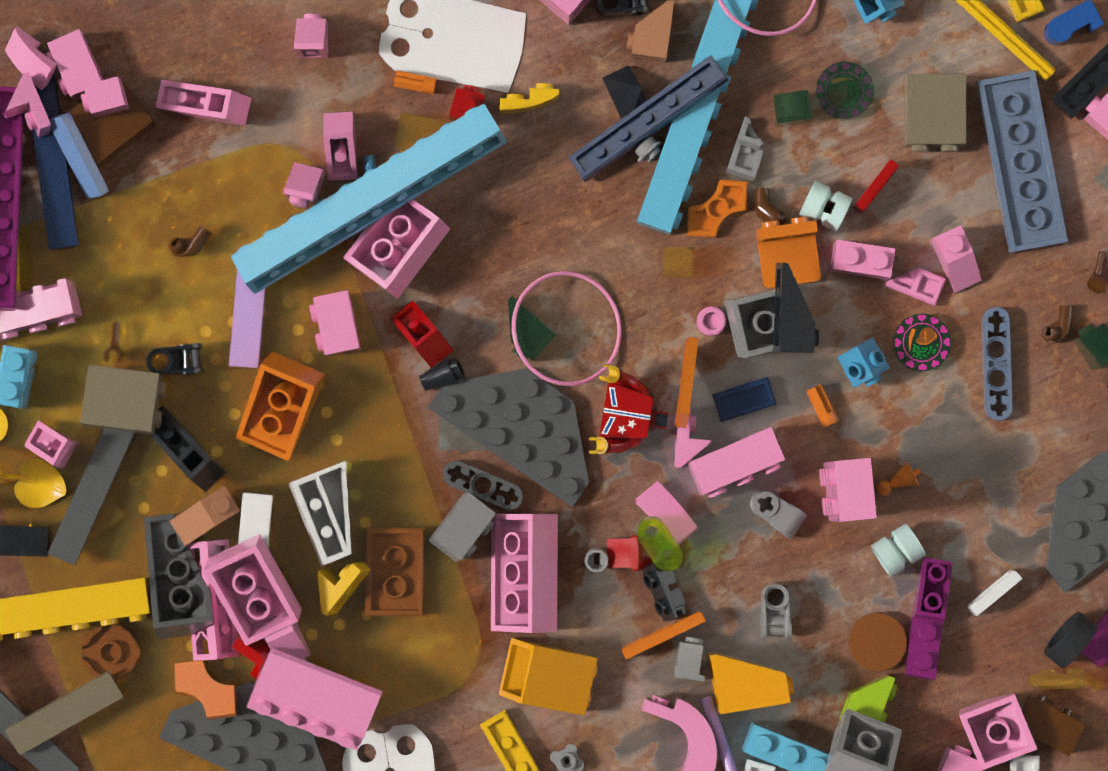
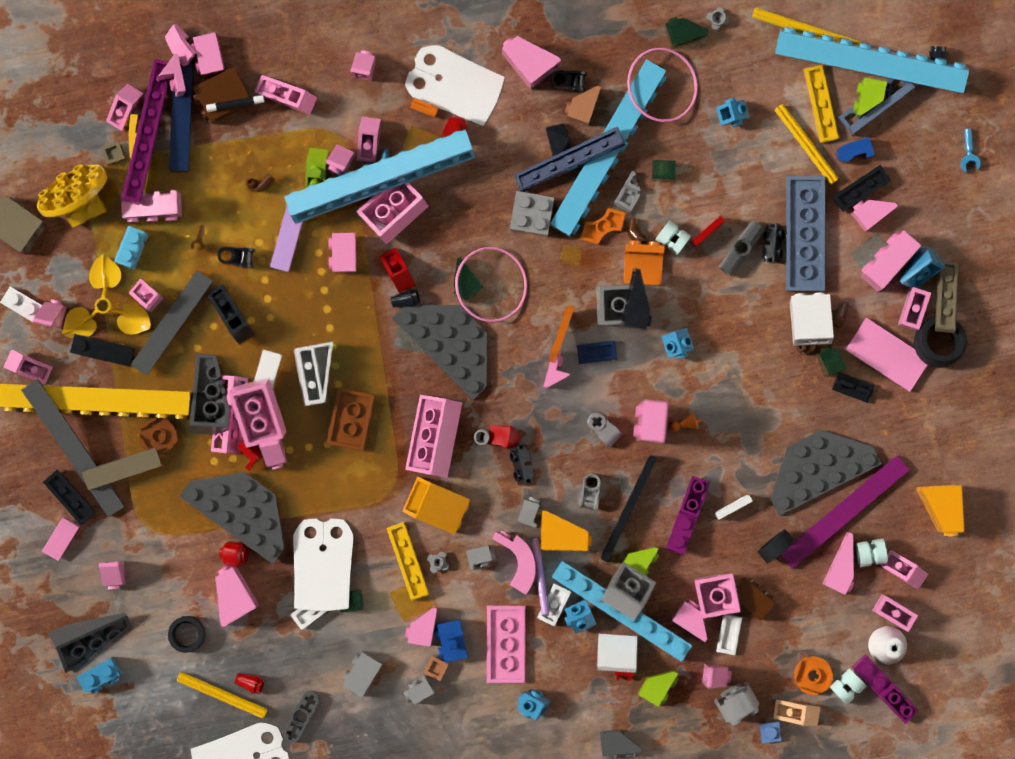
camera: 15 degrees right, 0 degrees up
medium blue tile [49,113,109,199] -> none
dark tan brick [80,365,166,435] -> none
bright pink brick [81,76,129,118] -> none
nougat slope [169,486,240,546] -> none
orange tile [174,660,237,720] -> none
orange slope [235,351,325,461] -> none
bright pink slope [246,648,382,751] -> none
yellow slope [318,562,371,616] -> none
light grey brick [428,492,496,562] -> none
dark grey beam [443,461,523,510] -> none
yellow slope [500,83,559,114] -> none
red torso [589,364,669,455] -> none
orange tile [621,611,706,660] -> none
light grey plate [635,136,663,163] -> none
bright pink slope [636,481,698,547] -> none
clear neon green plate [637,516,683,571] -> none
bright pink brick [687,427,785,498] -> none
bright pink tile [697,306,726,336] -> none
orange piece [806,384,839,428] -> none
clear green tile [815,61,874,120] -> none
bright pink brick [830,240,895,280] -> none
dark orange tile [848,613,907,671] -> none
light aqua wheel [870,523,926,577] -> none
bright pink tile [884,268,946,306] -> none
clear green tile [892,313,951,372] -> none
dark tan brick [904,74,966,152] -> none
bright pink slope [930,225,982,293] -> none
sand blue beam [981,307,1013,421] -> none
clear yellow wing [1029,668,1102,691] -> none
none -> black bar [206,95,264,112]
none -> lime slope [306,148,329,188]
none -> light grey brick [466,545,496,570]
none -> light grey brick [510,191,554,237]
none -> black tile [600,455,657,562]
none -> dark grey piece [718,220,765,277]
none -> black hinge [762,223,785,264]
none -> white brick [790,292,834,346]

